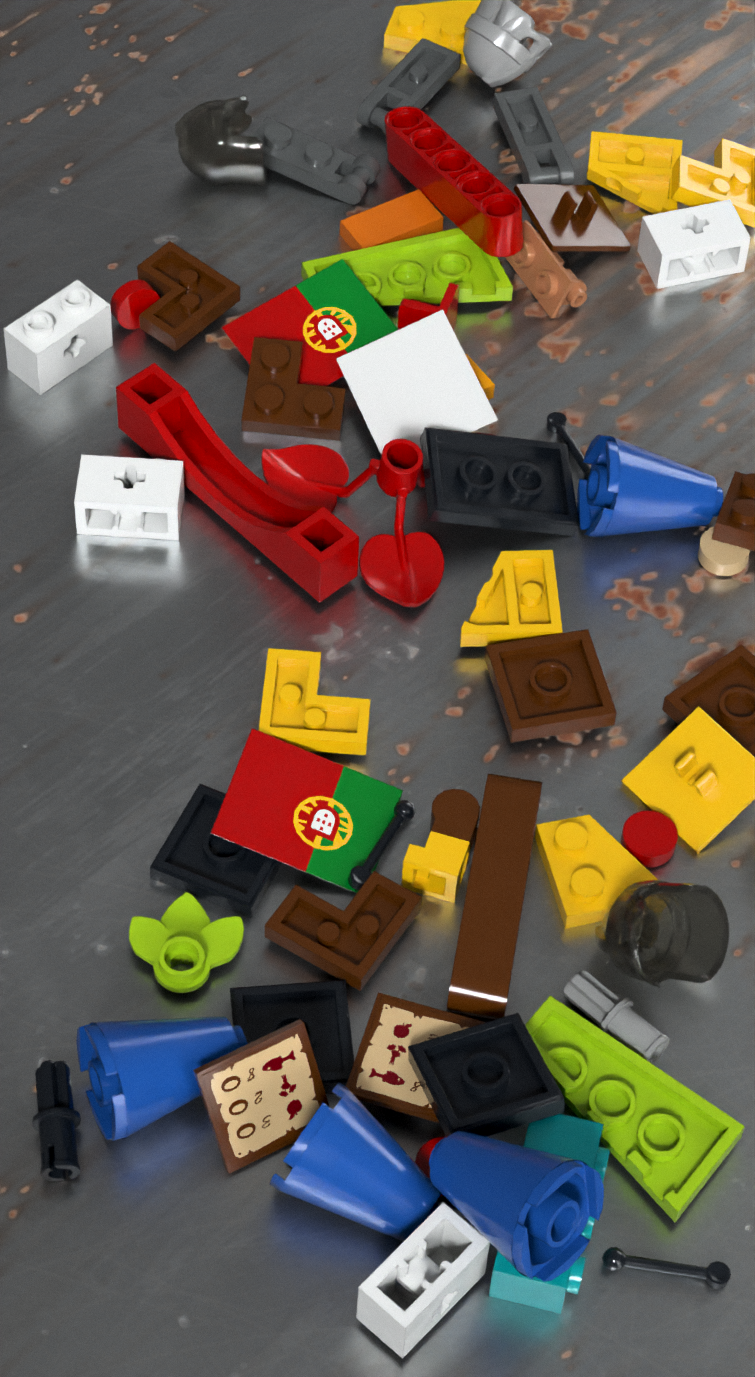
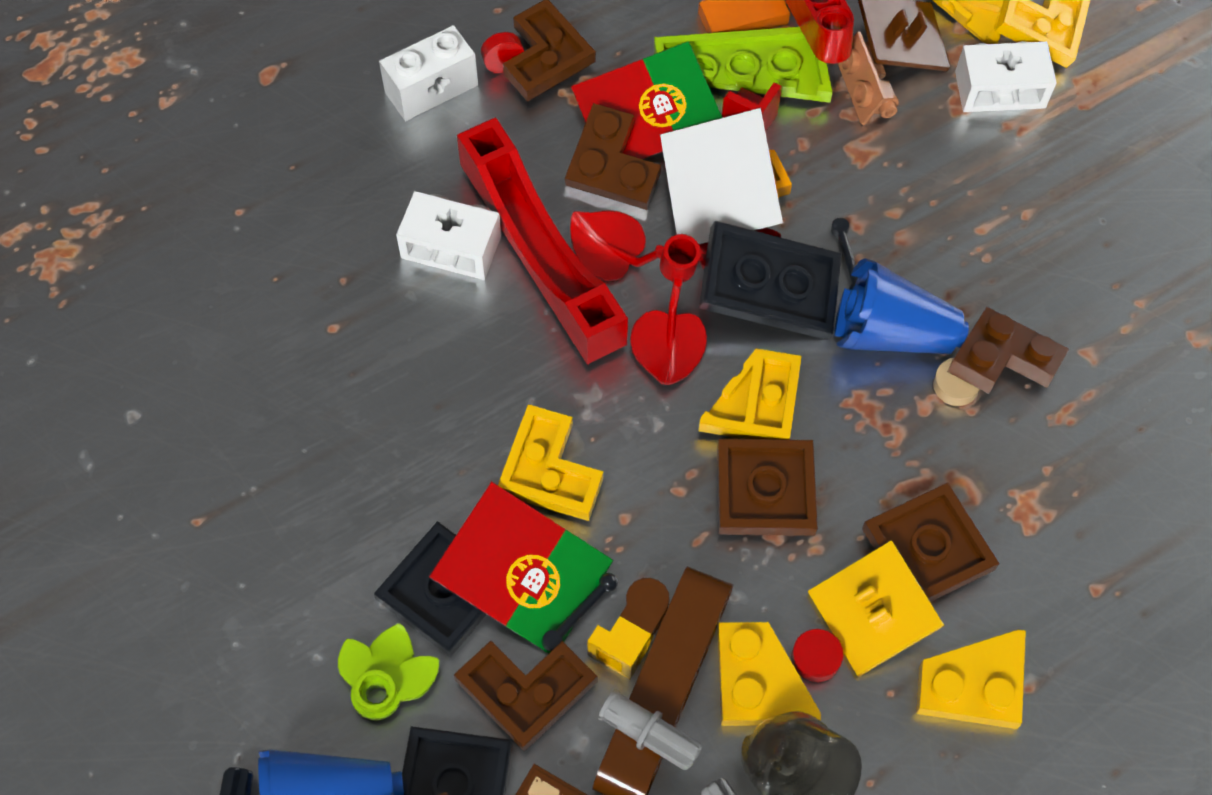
camera: 15 degrees right, 10 degrees up
none -> light grey axle [598,690,702,770]

